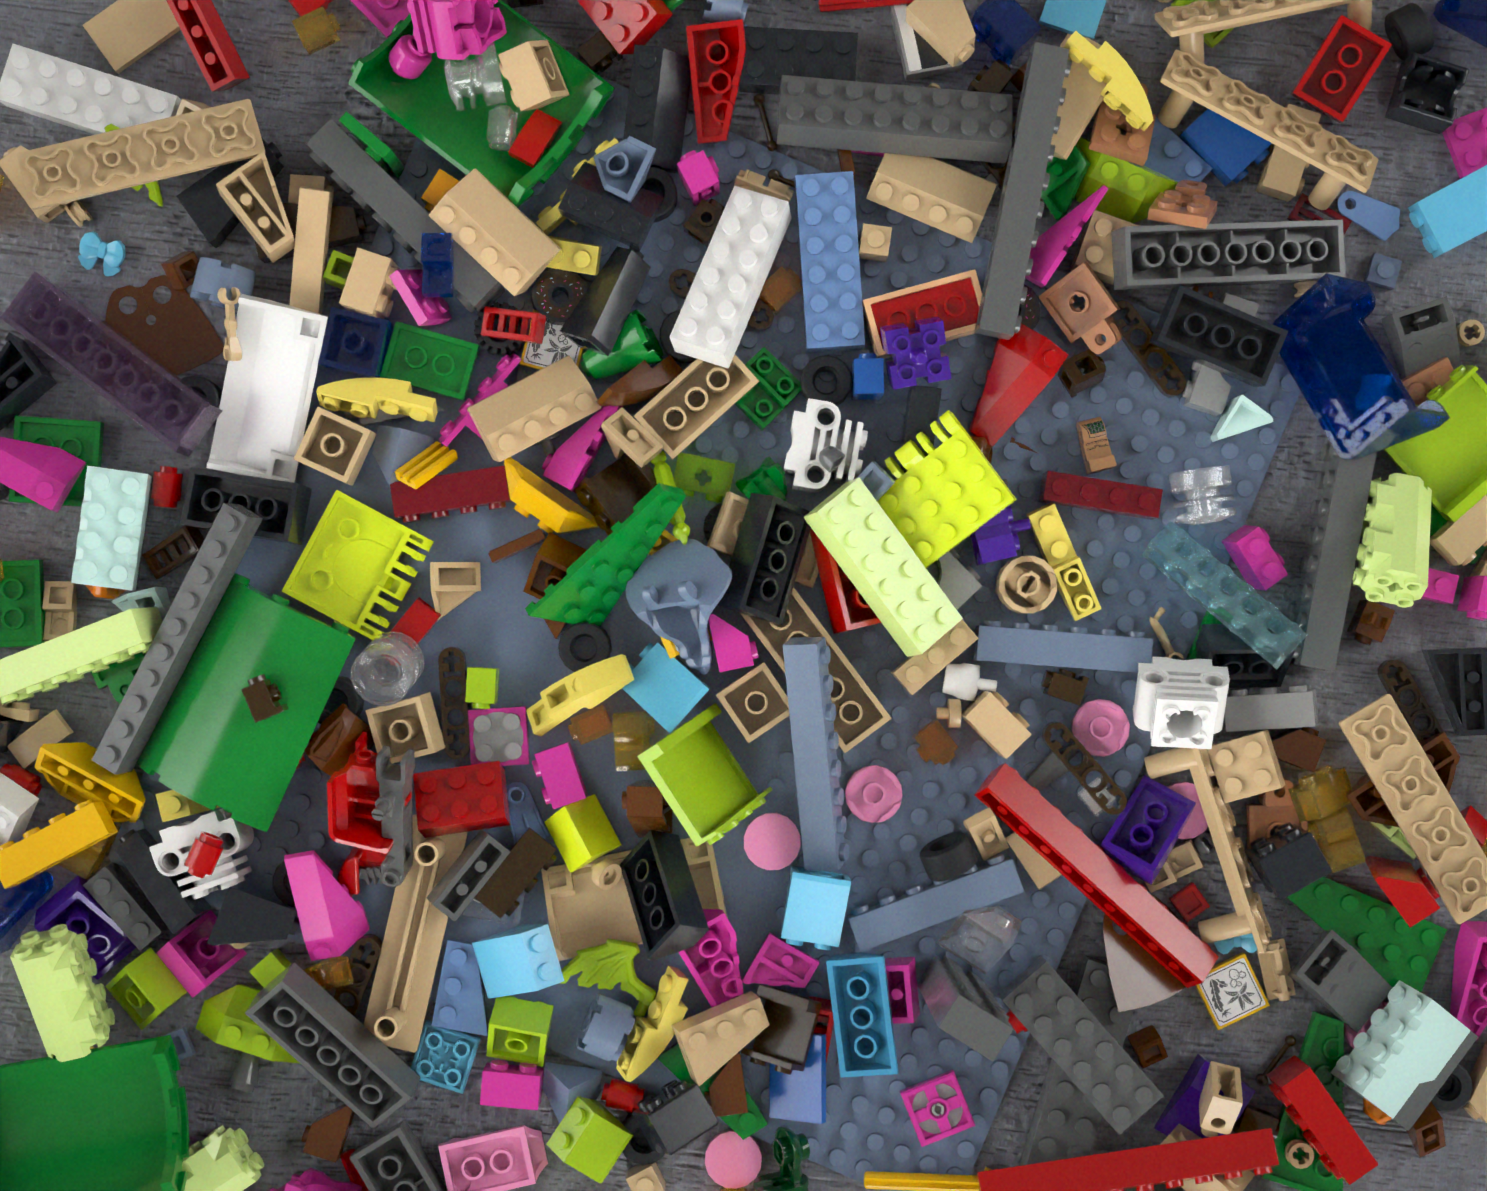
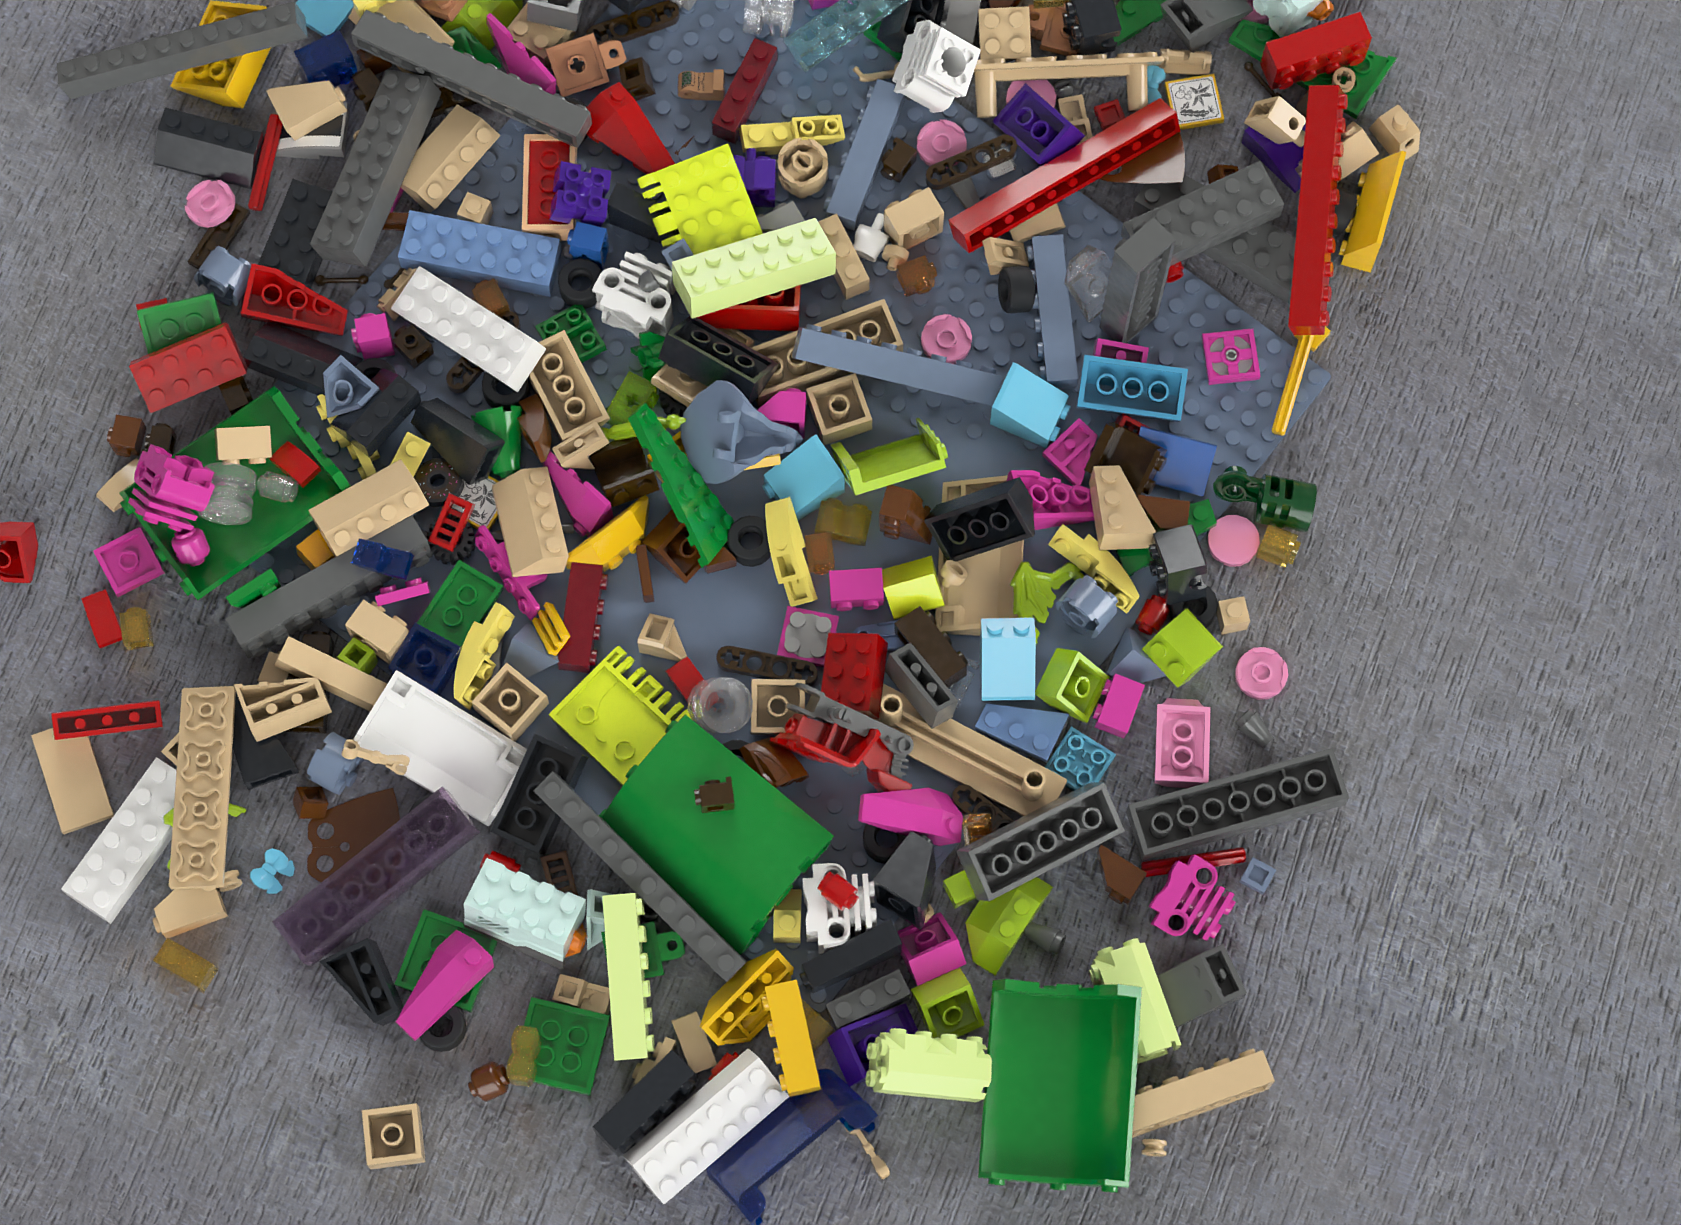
camera: 75 degrees left, 15 degrees down
lime brick [465,667,500,709] -> none
bright pink tile [744,812,801,870] -> none

